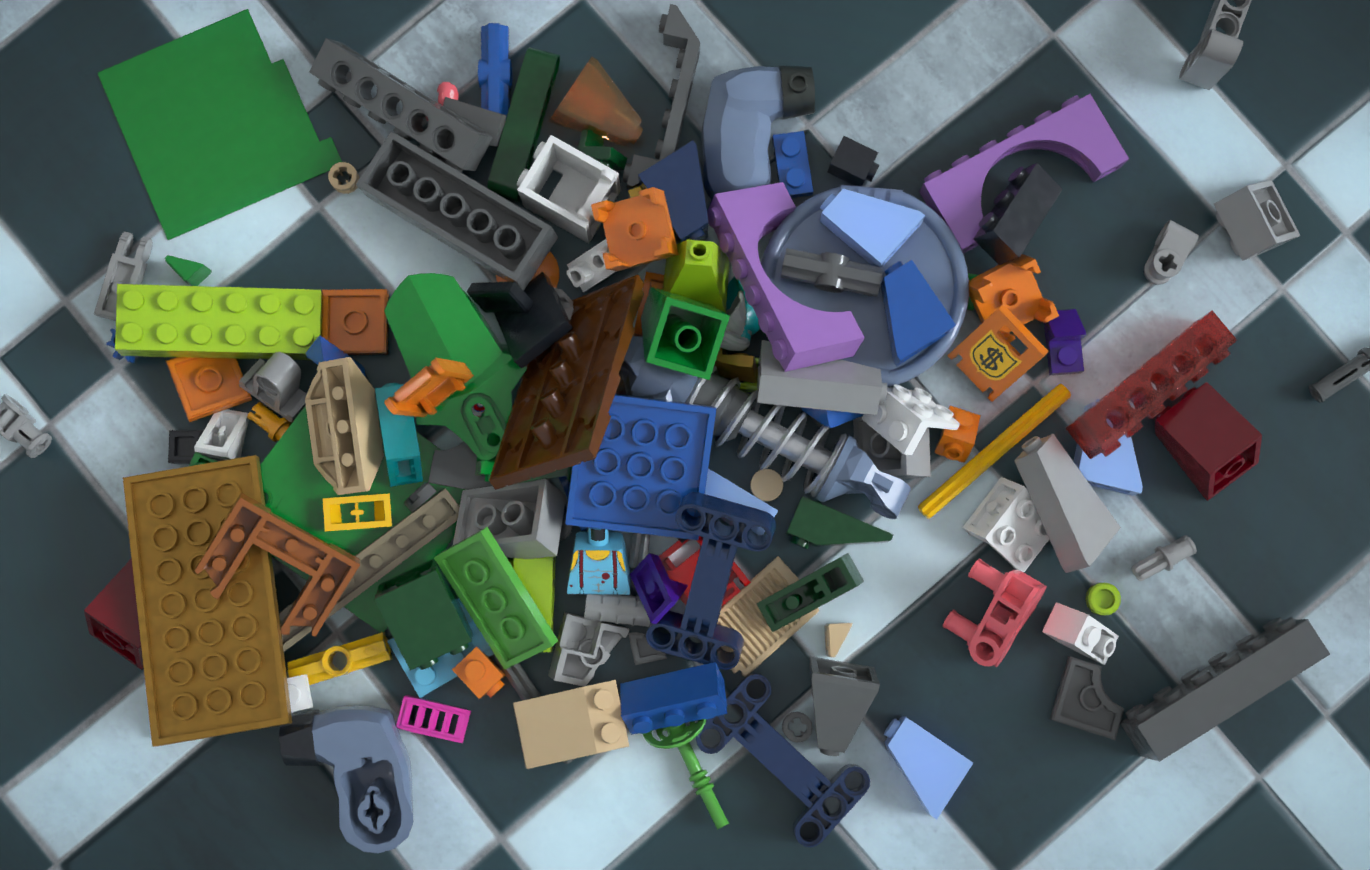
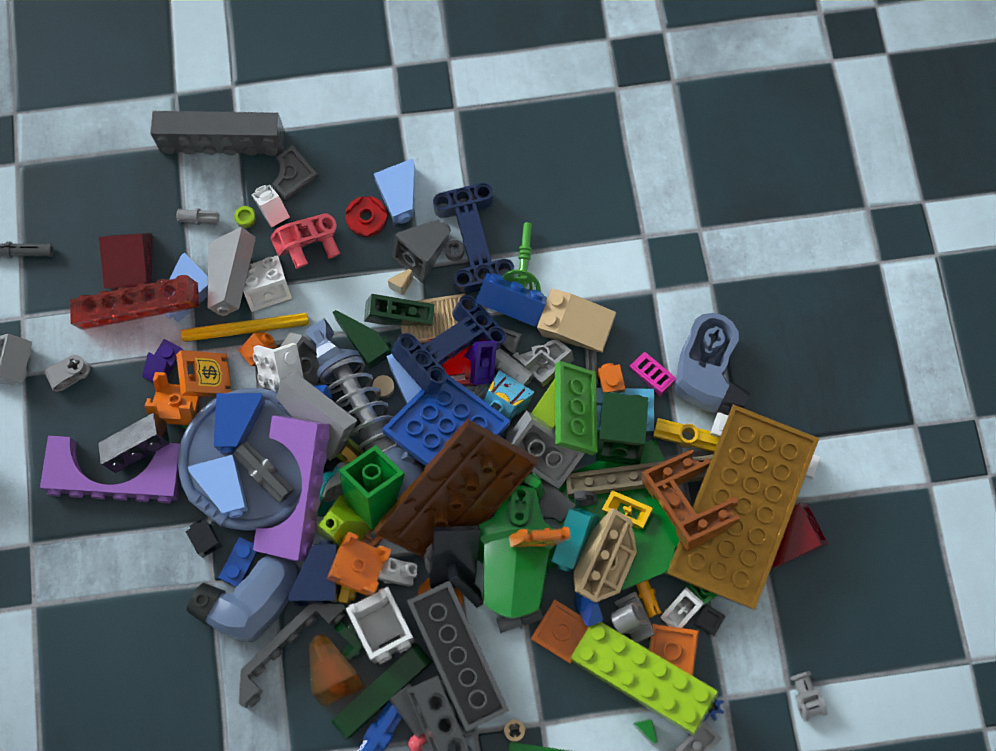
camera: 145 degrees left, 10 degrees down
none -> red tile [345,196,388,237]

